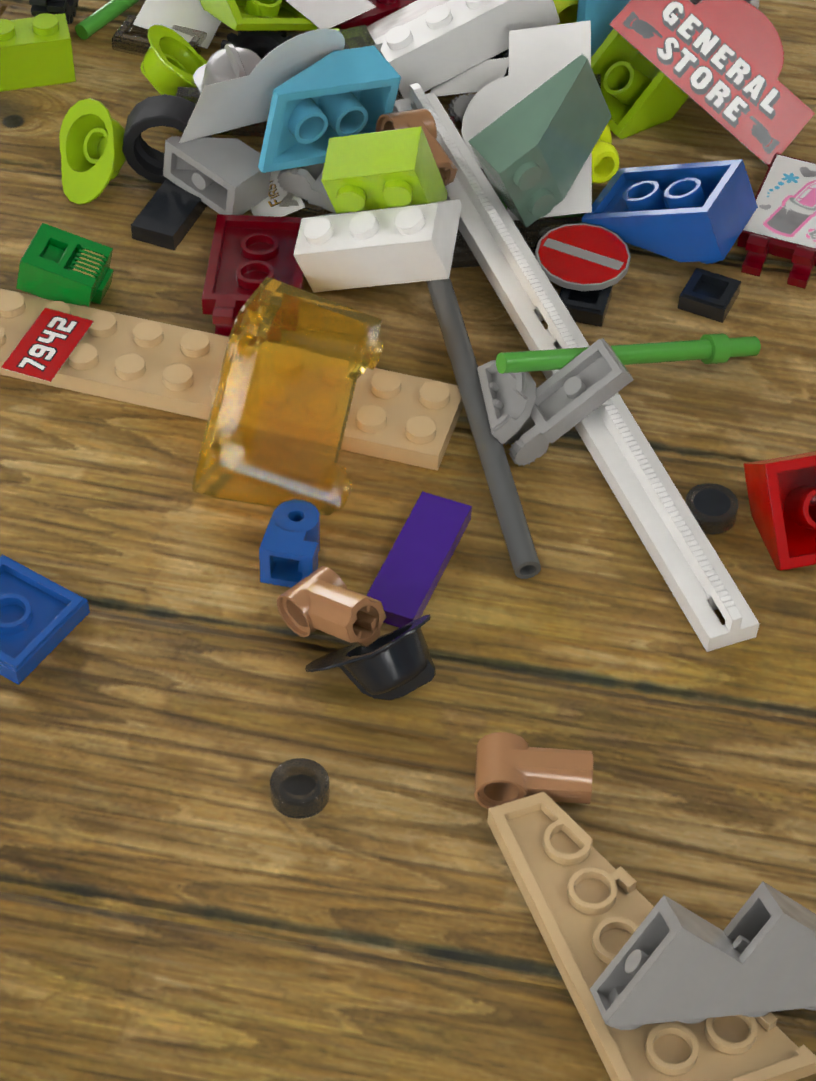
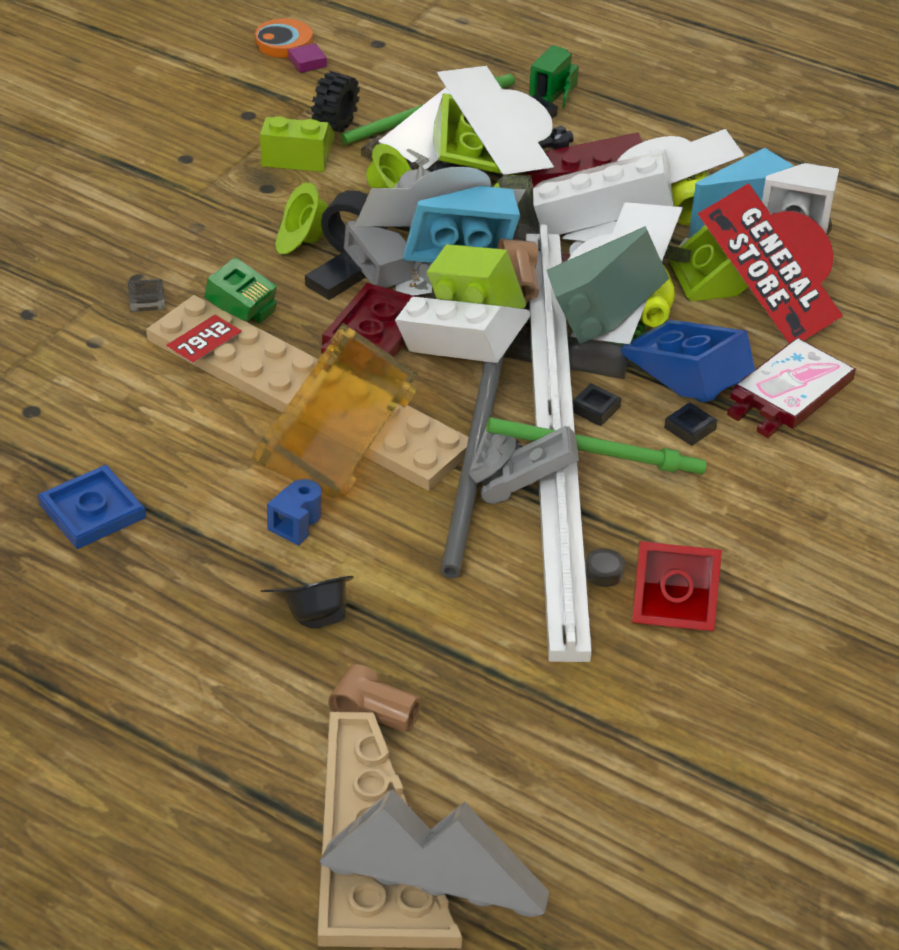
camera: 20 degrees right, 5 degrees down
clear smoke tile [270,758,330,819] -> none
medium nougat piece [276,566,386,647] -> none
dark purple tile [366,491,472,628] -> none
red piece [535,223,631,291] -> none

